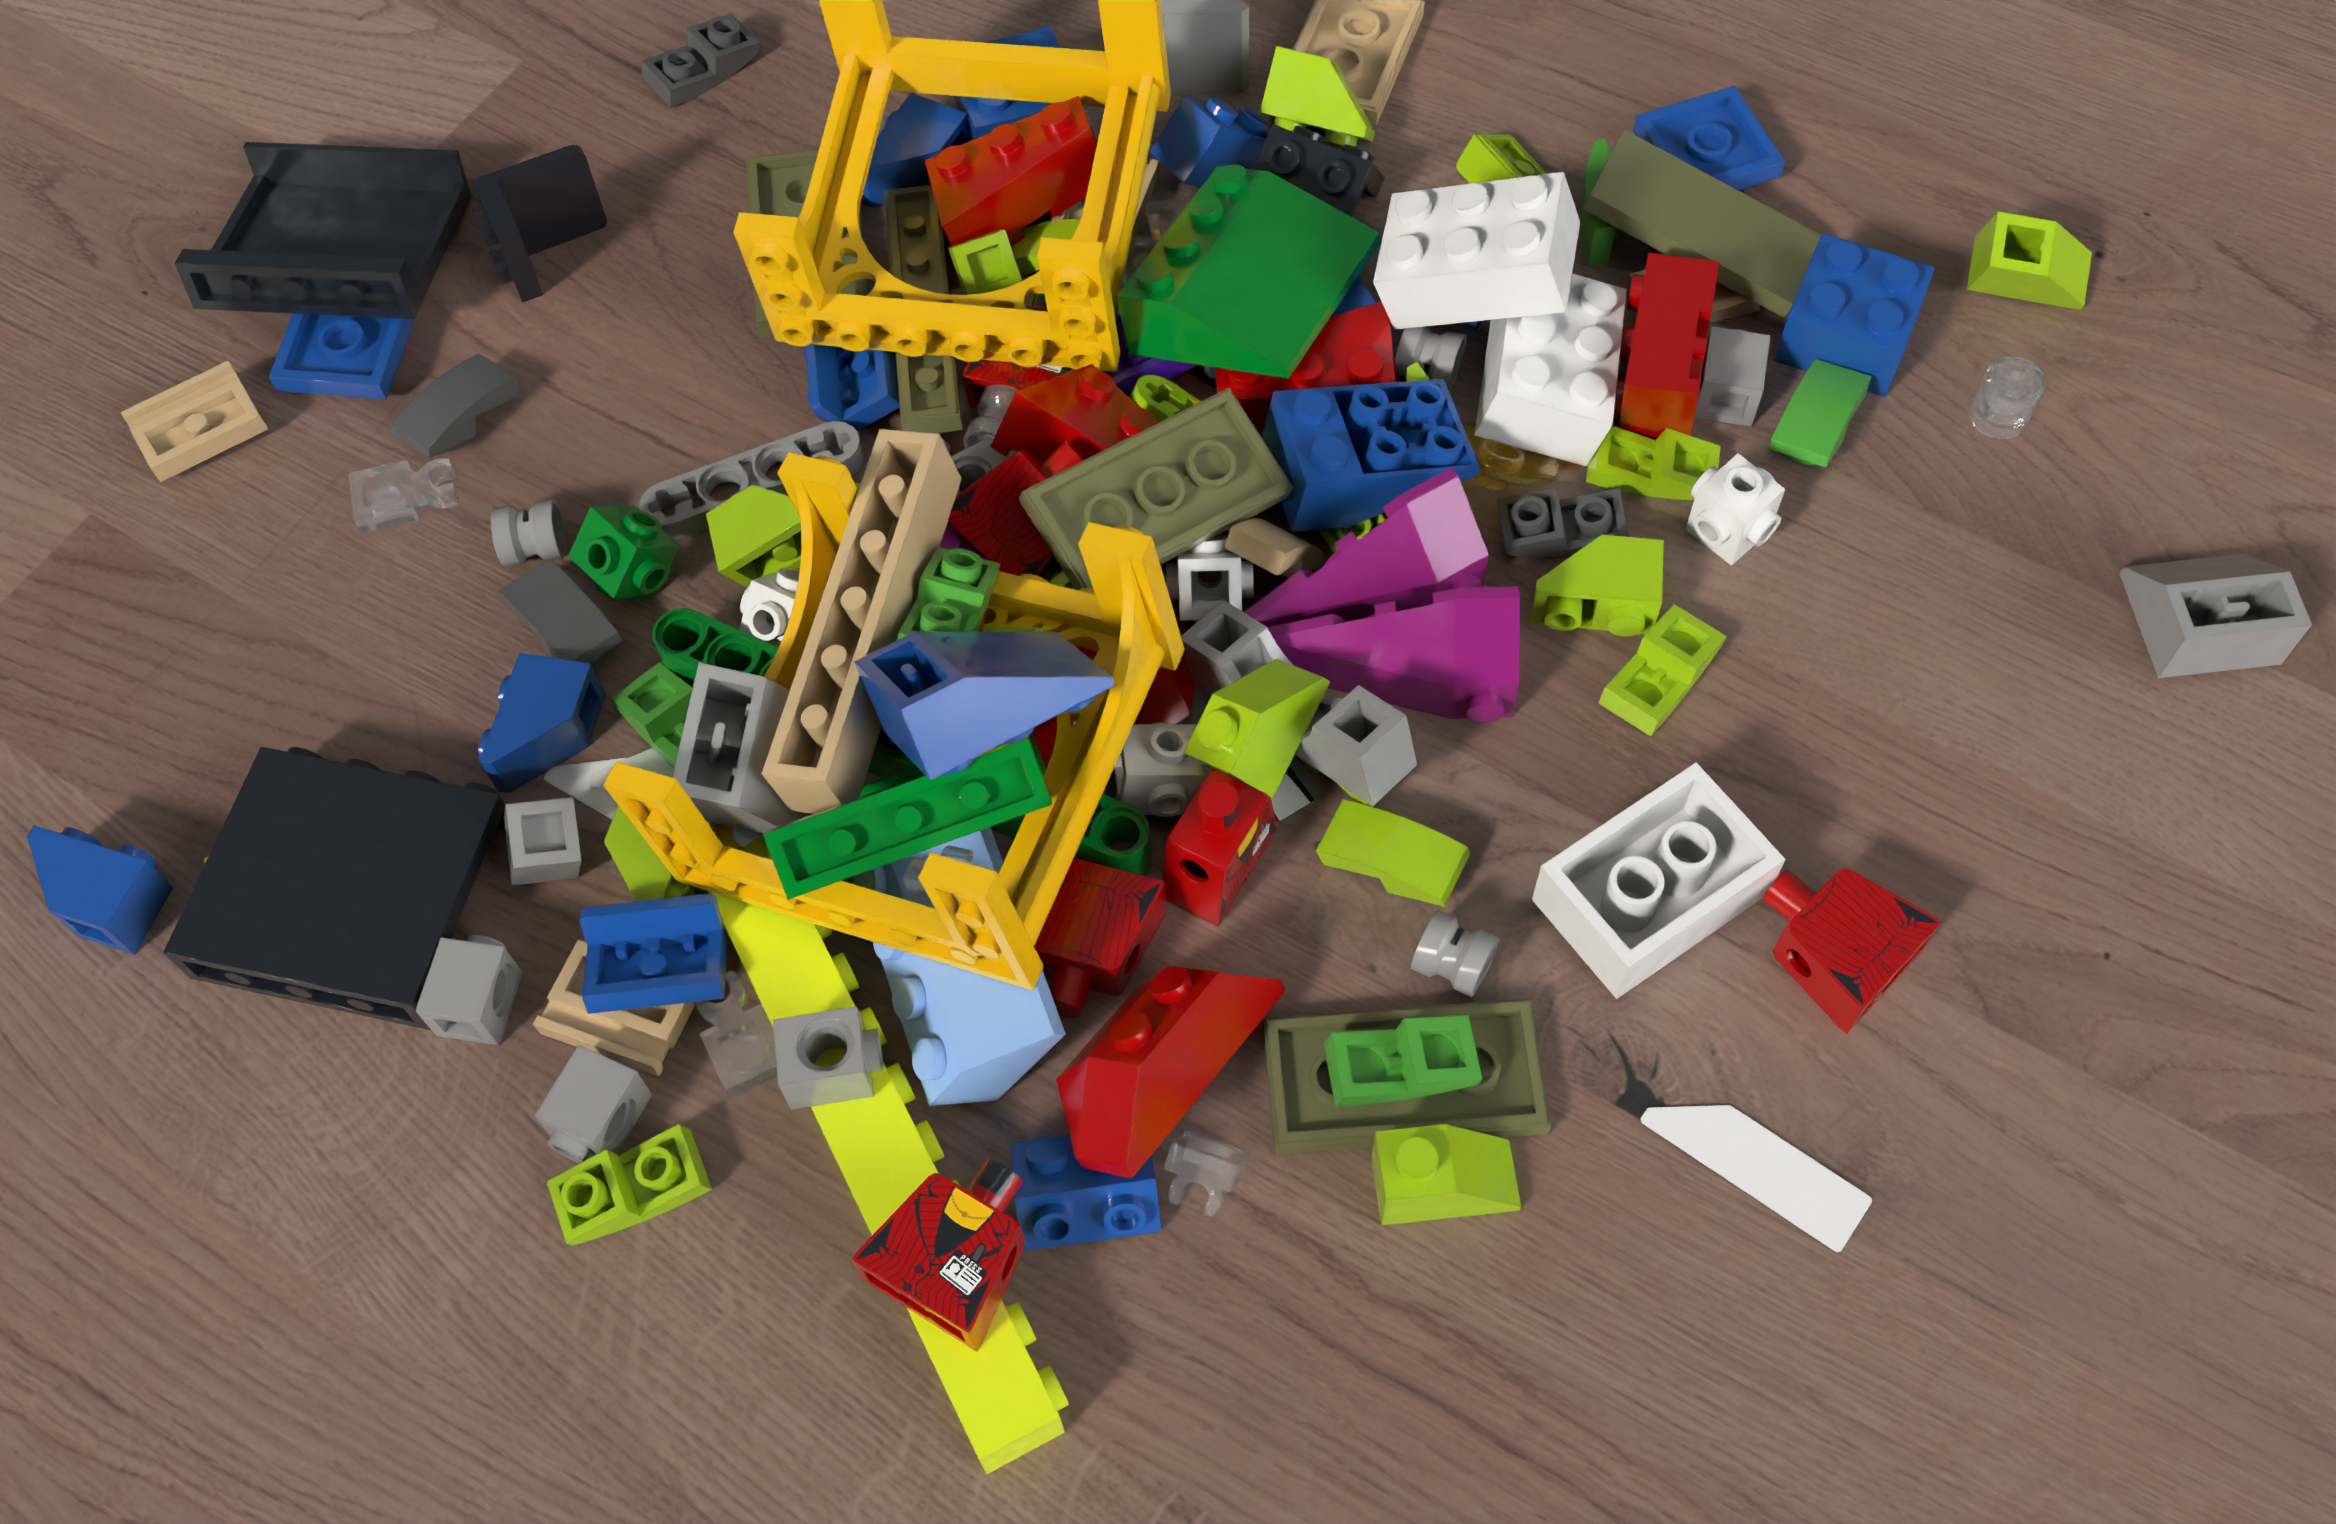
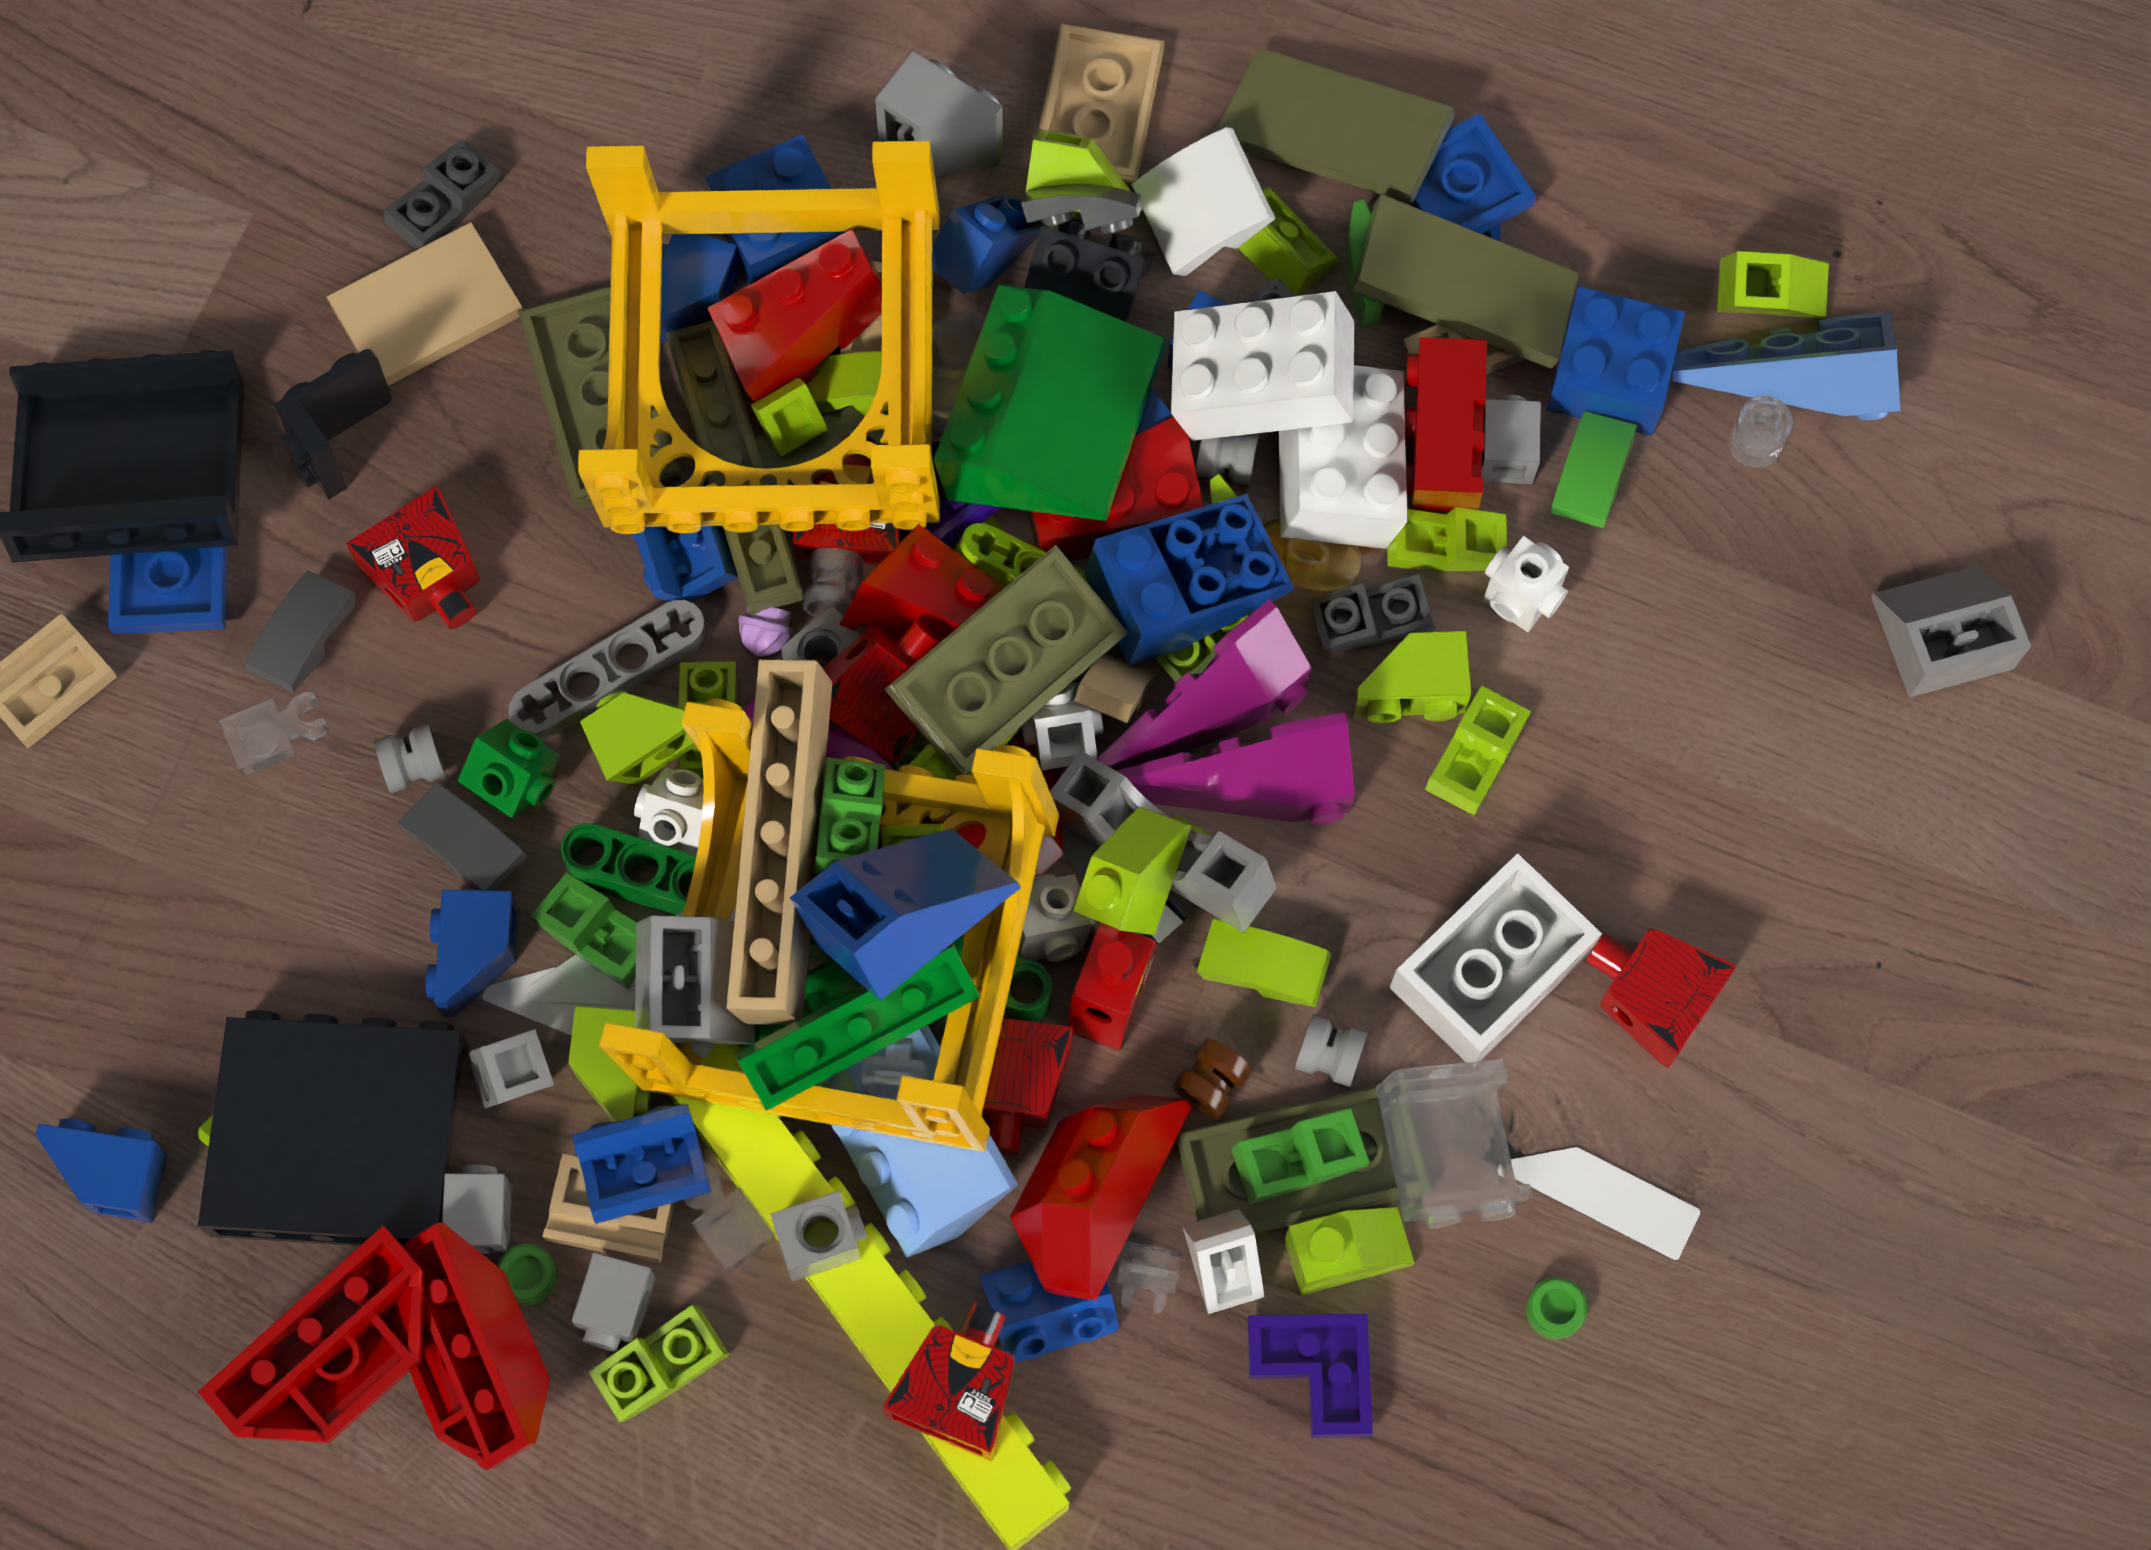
camera: 15 degrees left, 10 degrees up
none -> red wedge [197,1226,424,1444]
none -> tan tile [327,222,523,386]
none -> red torso [346,486,480,629]
none -> red wedge [403,1223,550,1470]
none -> bright green tile [497,1243,558,1306]
none -> dark grey slope [1021,184,1143,234]
none -> white slope [1131,127,1276,276]
none -> reddish brown wheel [1172,1038,1253,1120]
none -> white slope [1182,1209,1264,1314]
none -> olive tile [1215,47,1454,204]
none -> dark purple plate [1247,1314,1373,1438]
none -> clear panel [1376,1059,1532,1228]
none -> bright green tile [1525,1277,1587,1340]
none -> medium blue wedge [1672,311,1901,420]

